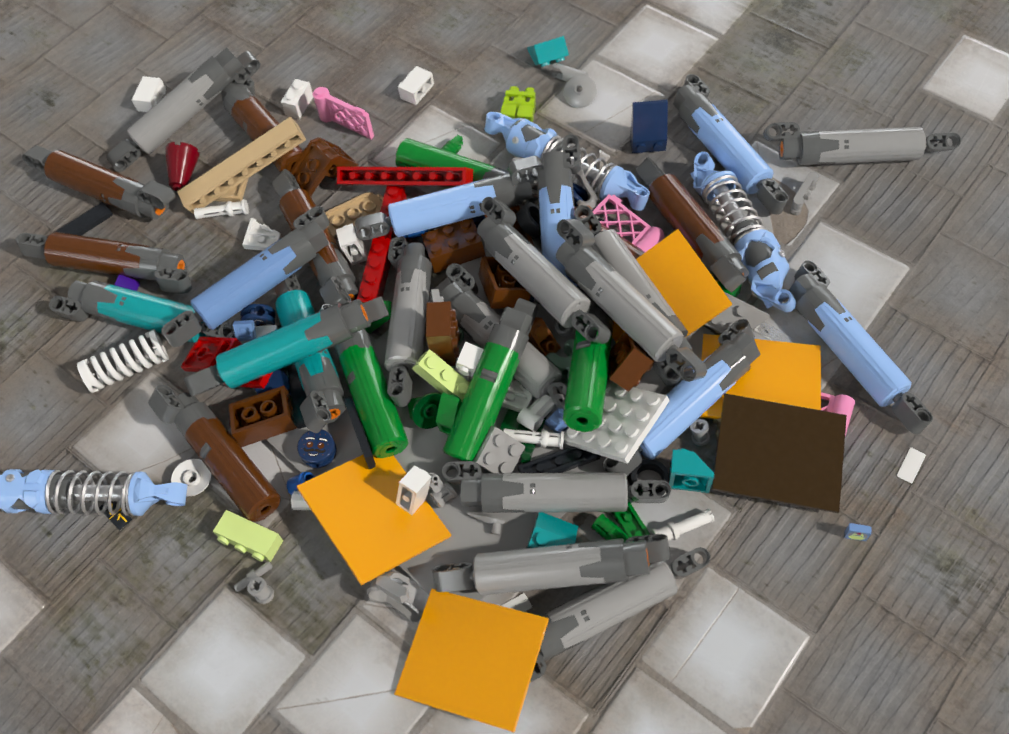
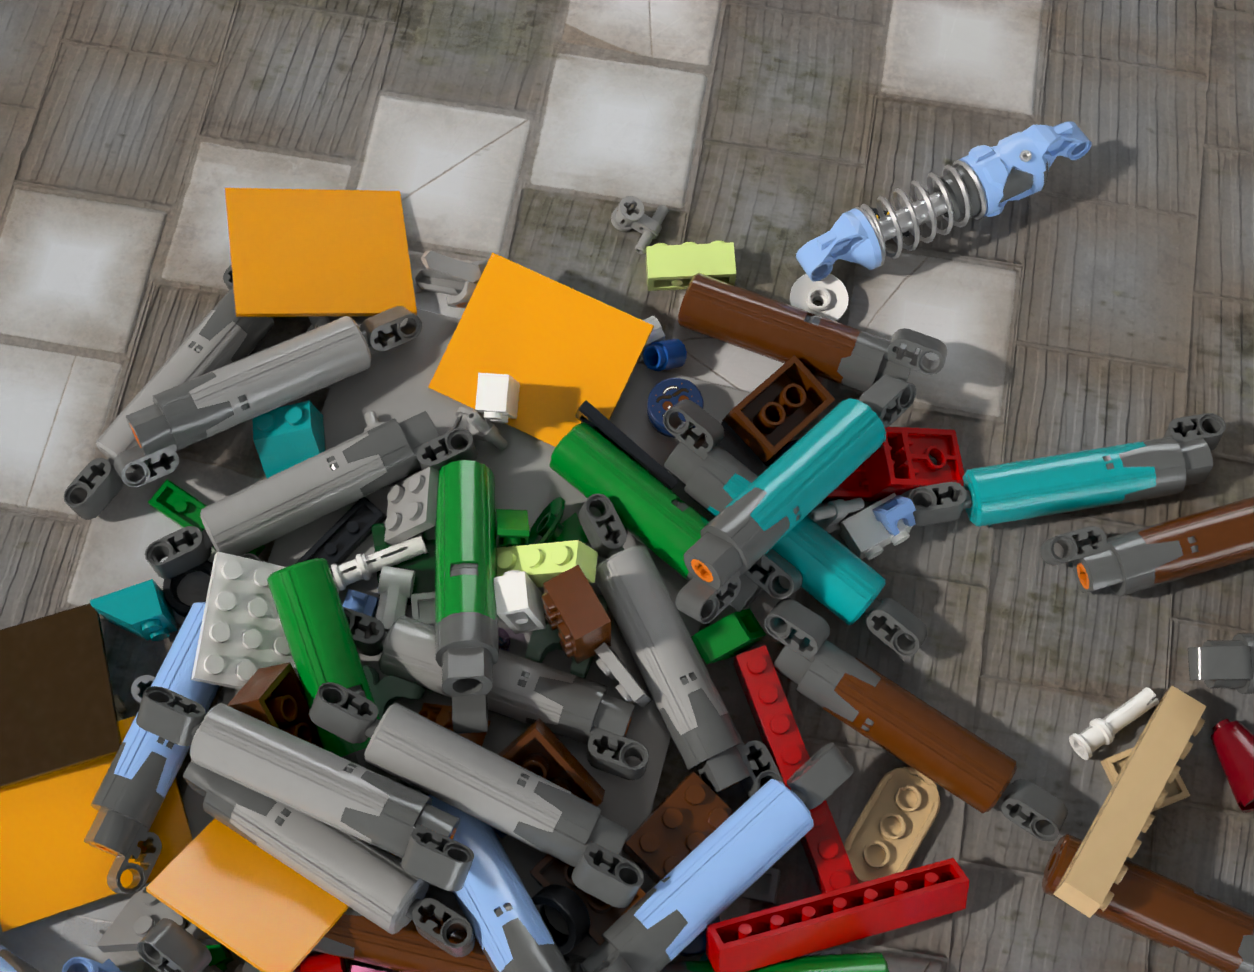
camera: 145 degrees right, 10 degrees up
white piece [77,329,169,393] -> none
dark purple slope [114,275,140,291] -> none
piece [161,206,330,347] -> none
dark blue head [240,304,276,326] -> none
white wing [242,218,282,250] -> none
reddish brown bracket [290,137,359,196] -> none
white brick [336,223,368,266] -> none
green hinge [591,514,629,543] -> none
white pin [651,509,714,541] -> none

